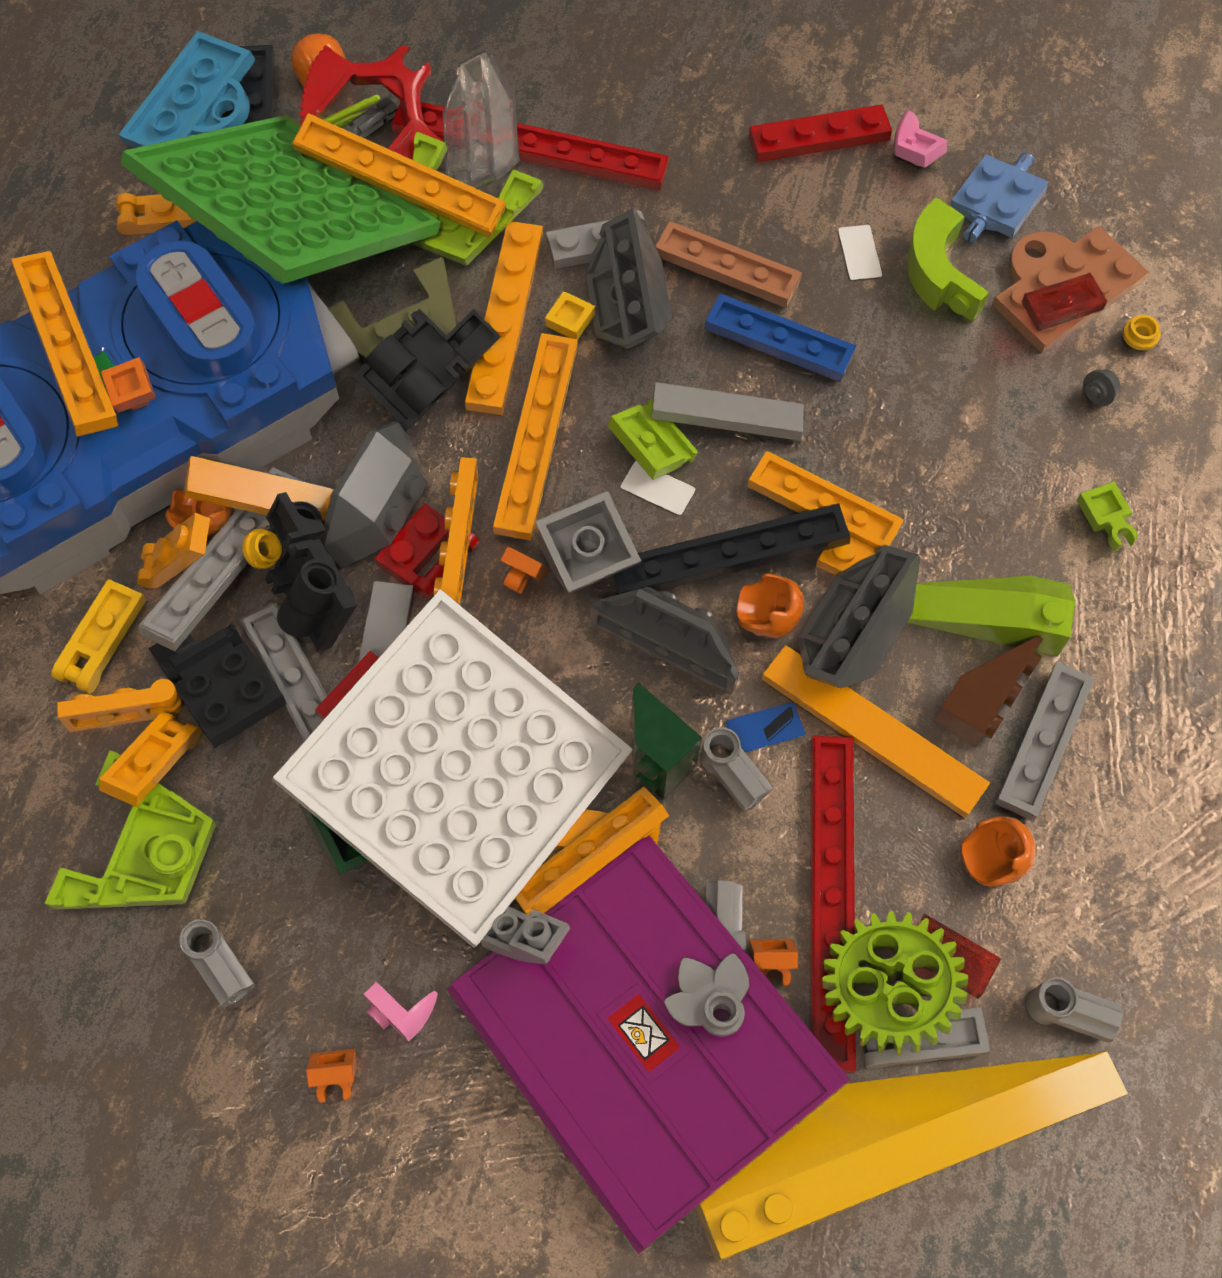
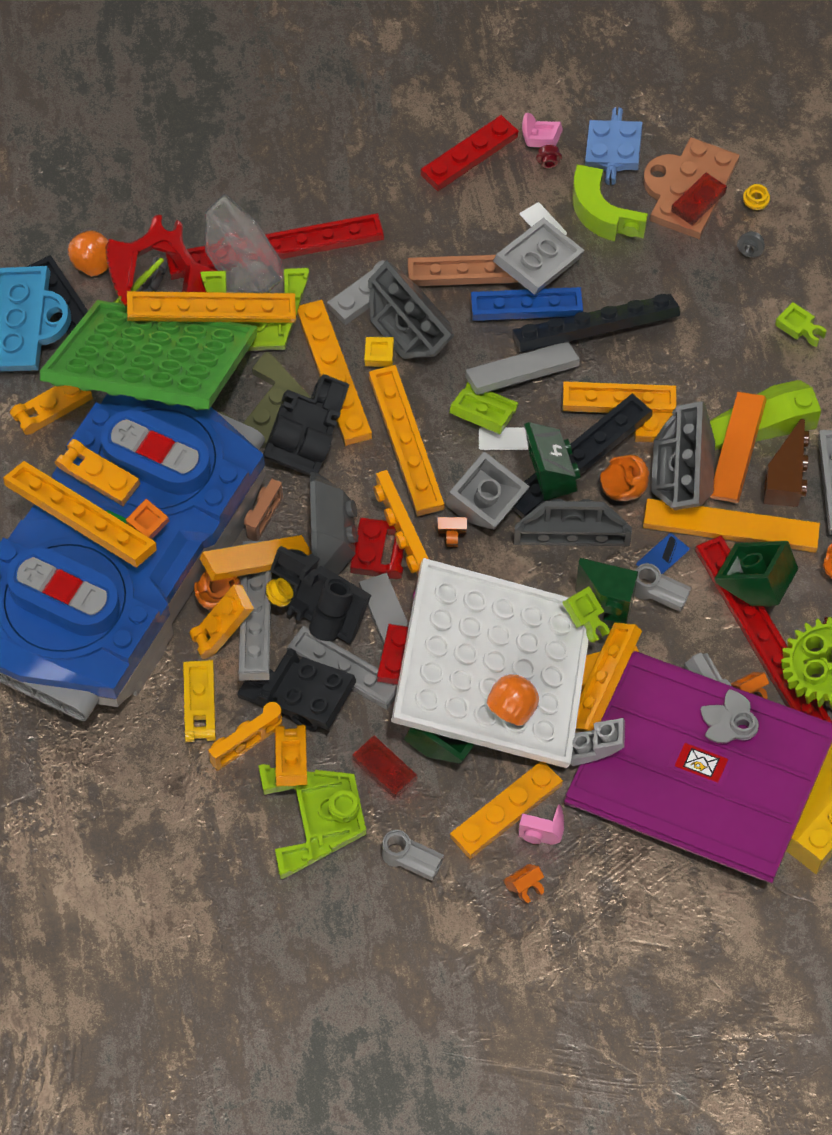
camera: 25 degrees left, 5 degrees down
none -> light orange plate [54,439,140,506]
none -> nougat plate [244,479,283,541]
none -> clear red plate [352,735,417,799]
none -> light orange plate [450,761,563,859]
none -> orange hair [487,674,539,726]
none -> light grey plate [493,218,585,295]
none -> black plate [513,294,680,352]
none -> dark green slope [524,422,581,501]
none -> dark red plate [536,145,562,169]
none -> lime plate [562,586,610,643]
none -> orange tile [710,392,767,503]
none -> dark green slope [715,541,798,607]

